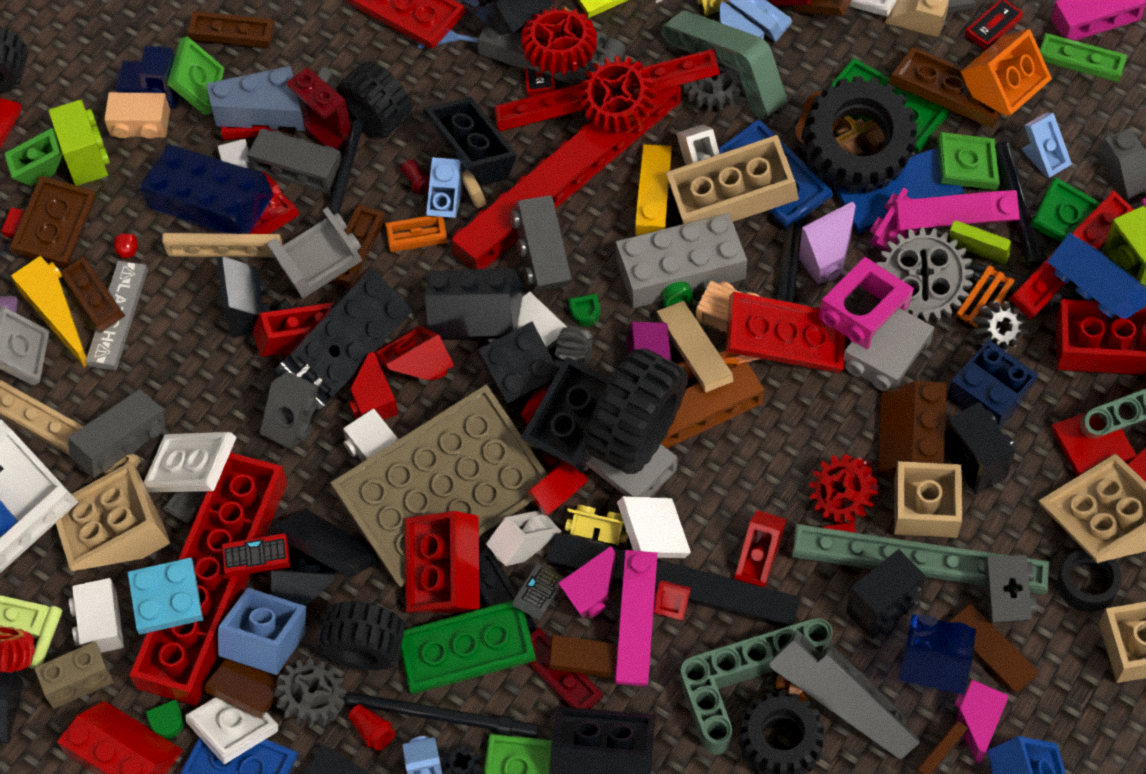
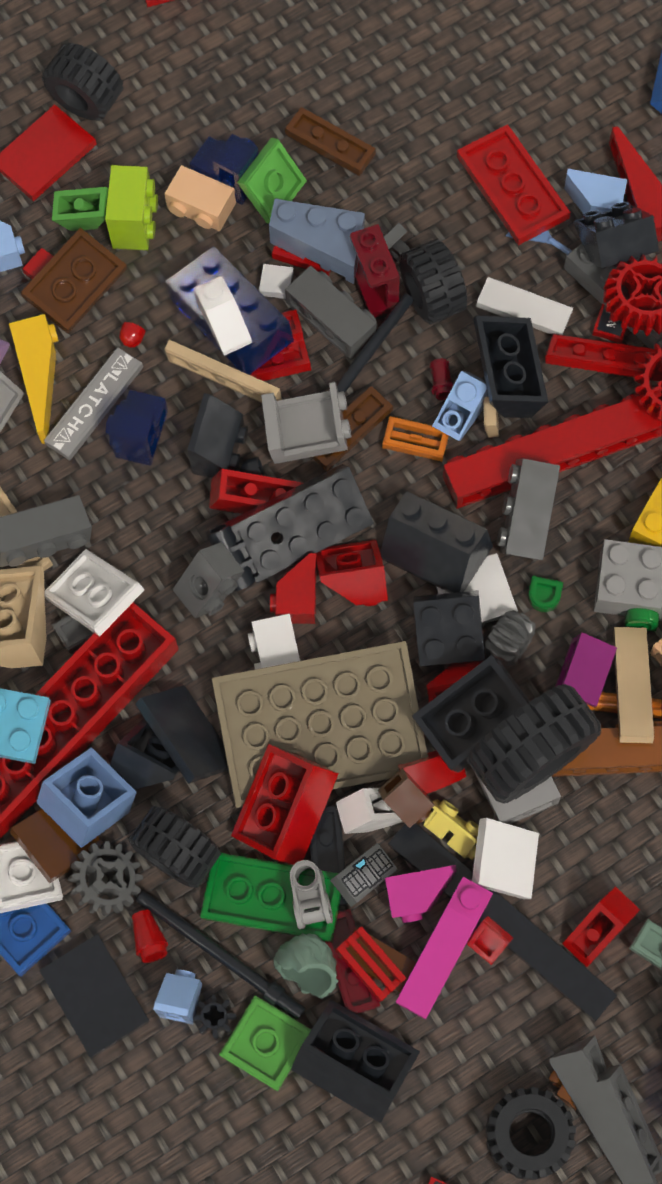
camera: 25 degrees right, 10 degrees up
reddish brown tile [60,256,125,333] -> none
tile [222,533,290,577] -> none
sand green beam [680,618,833,755] -> none
none -> clear blue brick [106,390,168,466]
none -> white slope [193,276,253,356]
none -> sand green hair [273,933,338,999]
none -> light grey piece [290,860,333,929]
none -> red tile [335,926,407,1002]
none -> reddish brown brick [378,768,435,828]
none -> white tile [476,277,573,335]

